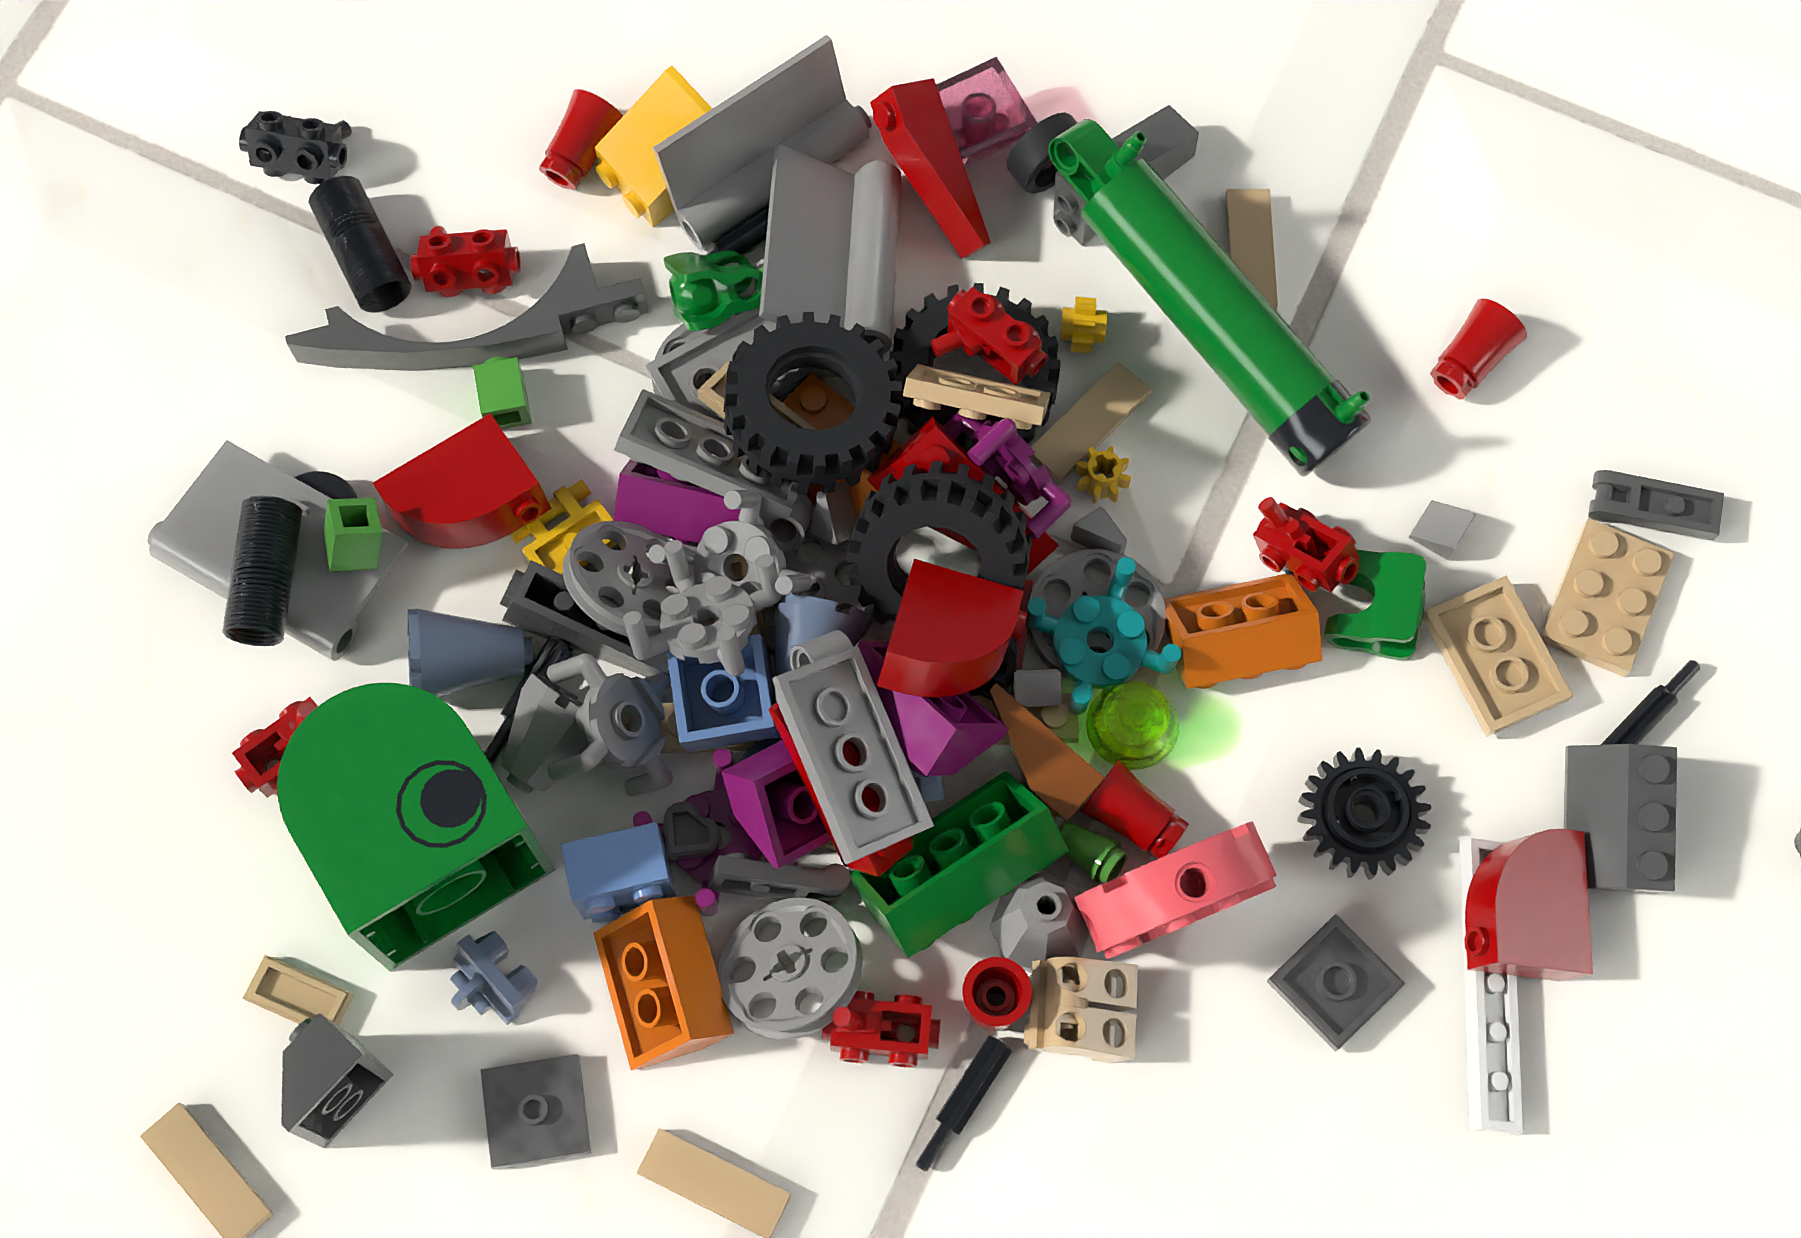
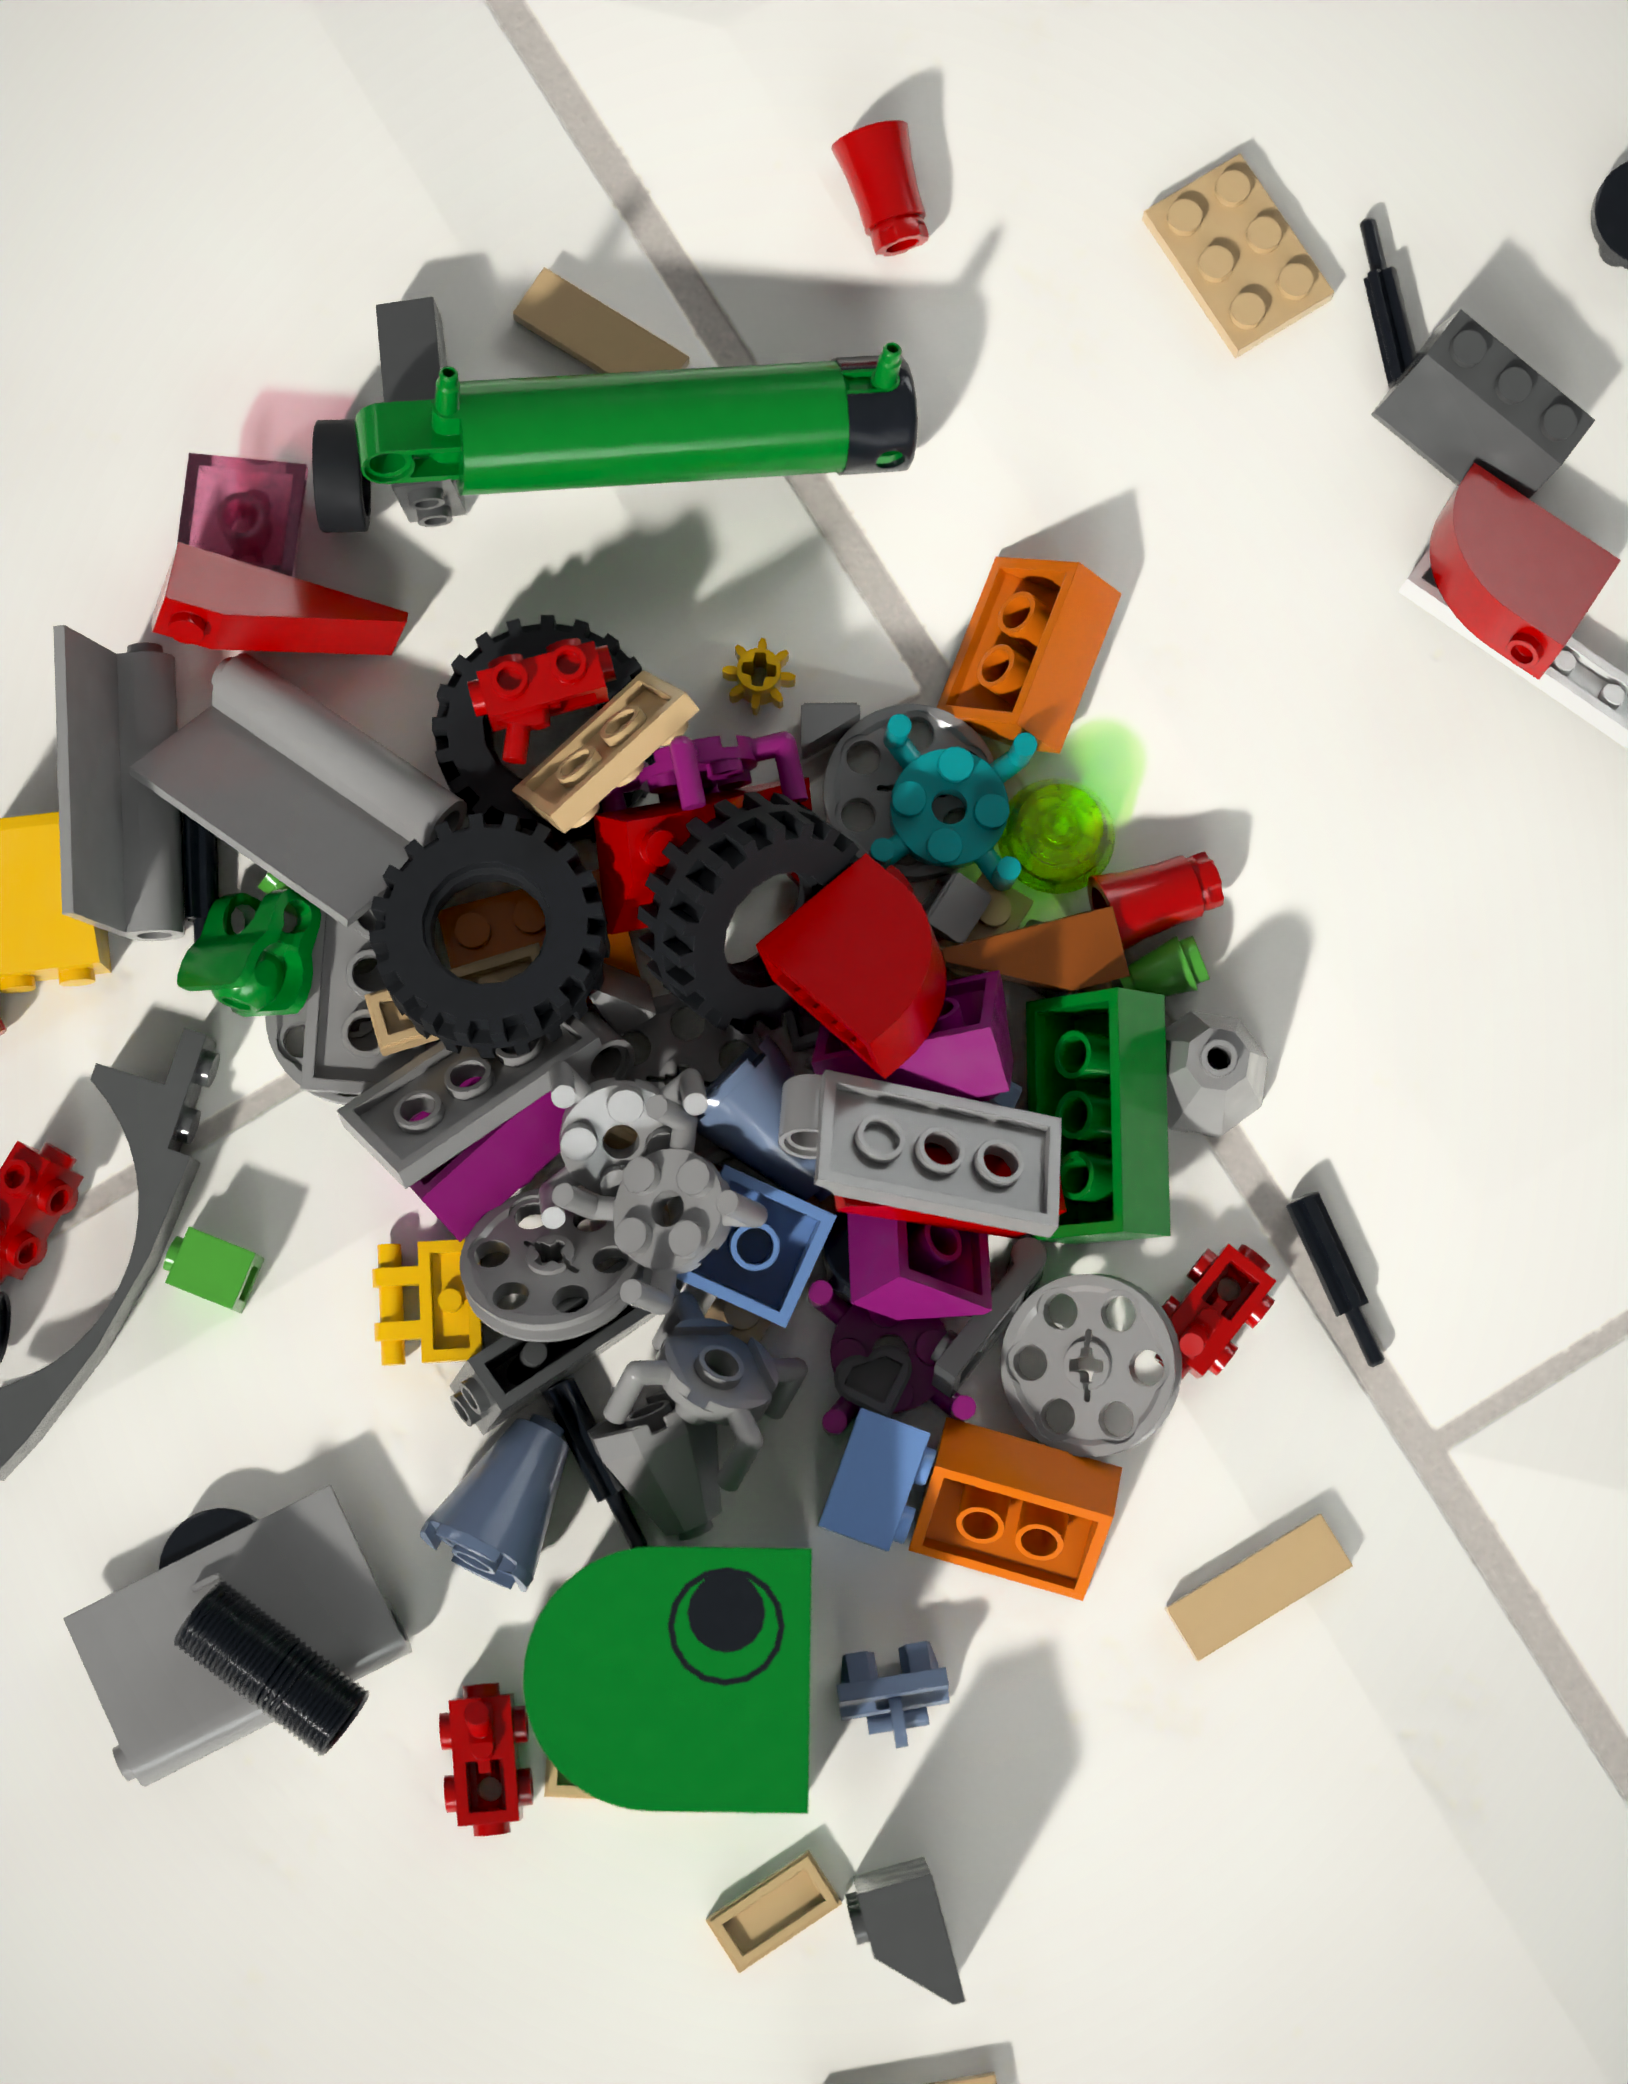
camera: 60 degrees left, 10 degrees up
bright green brick [323,497,383,572] -> none
red brick [372,414,552,549] -> none
flat silver plate [481,1054,591,1170] -> none
red plant [962,957,1032,1031] -> none
tan hips [1024,957,1138,1063] -> none
tan tile [1030,361,1151,484] -> none
yellow gear [1060,296,1107,353] -> none
coral brick [1074,821,1277,959] -> none
red brick [1252,497,1360,593] -> none
flat silver plate [1266,914,1406,1052] -> none
black gear [1297,747,1432,880] -> none
green piece [1324,549,1426,661] -> none
light grey slope [1408,500,1476,560] -> none
tan plate [1423,575,1573,737] -> none
dark grey plate [1588,470,1724,541] -> none

